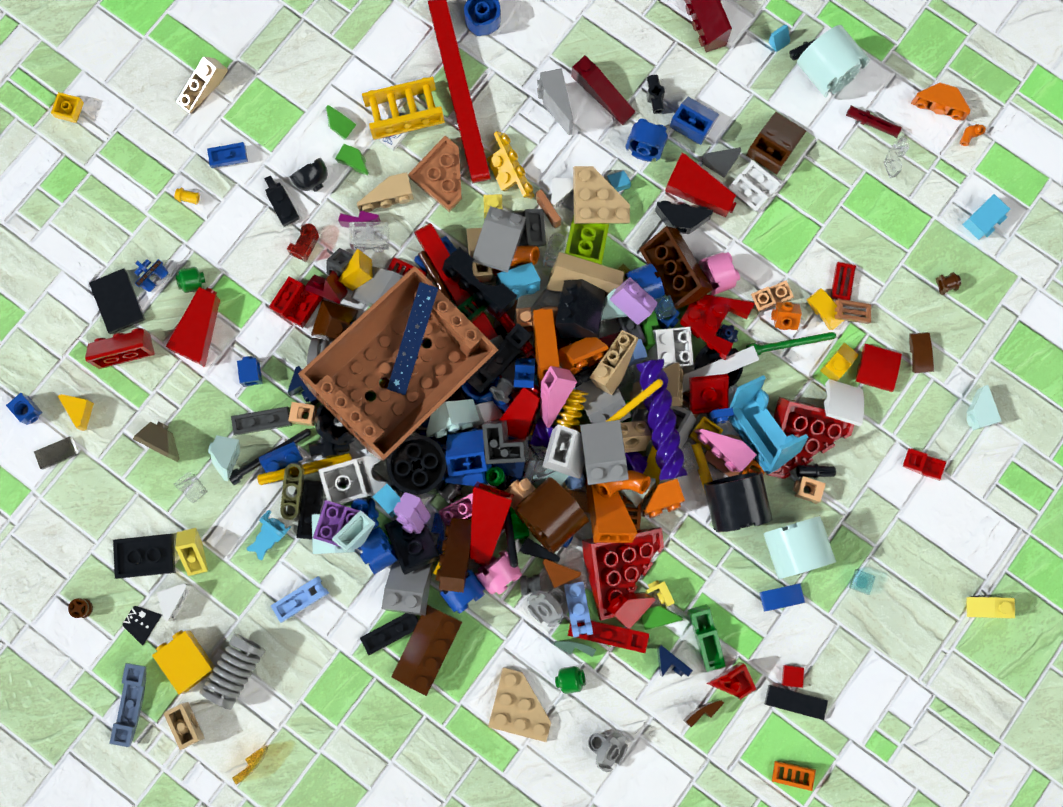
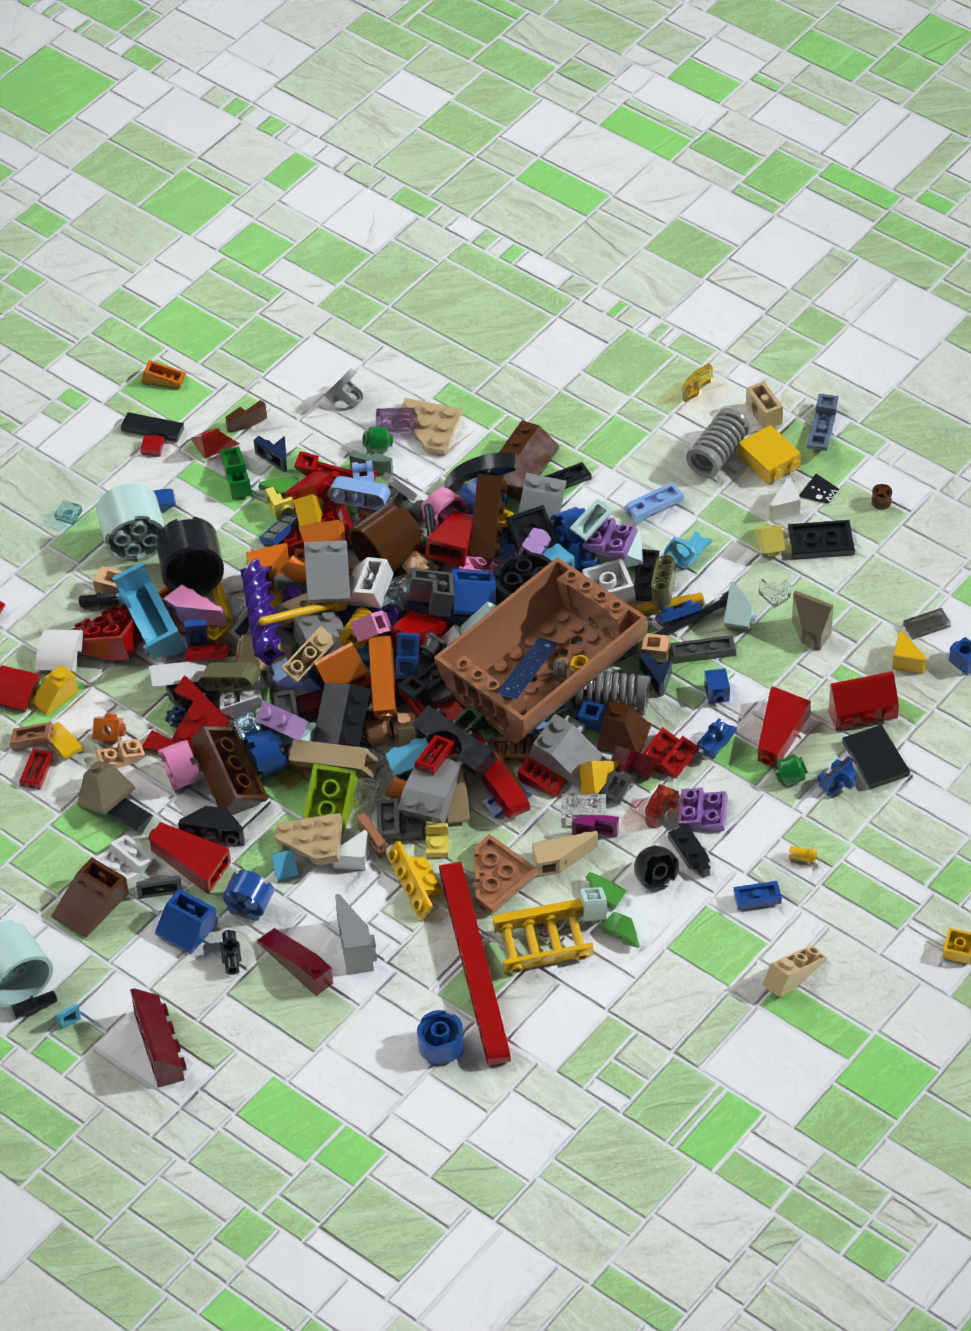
camera: 175 degrees left, 30 degrees down
green piece [746,332,836,355] -> none
none -> dark tan slope [77,760,136,815]
none -> black slope [107,798,154,834]
none -> olive beam [198,662,261,691]
none -> tile [259,513,299,546]
none -> yellow slope [294,494,324,526]
none -> light blue beam [328,476,391,510]
none -> clear purple slope [376,407,418,433]
none -> red tile [414,735,455,775]
none -> black slope [445,452,518,492]
none -> dark grey bush [553,660,567,680]
none -> yellow plate [570,655,590,674]
none -> light aqua slope [580,887,607,923]
none -> medium lavender slope [678,787,728,831]
none -> blue hips [697,718,737,759]

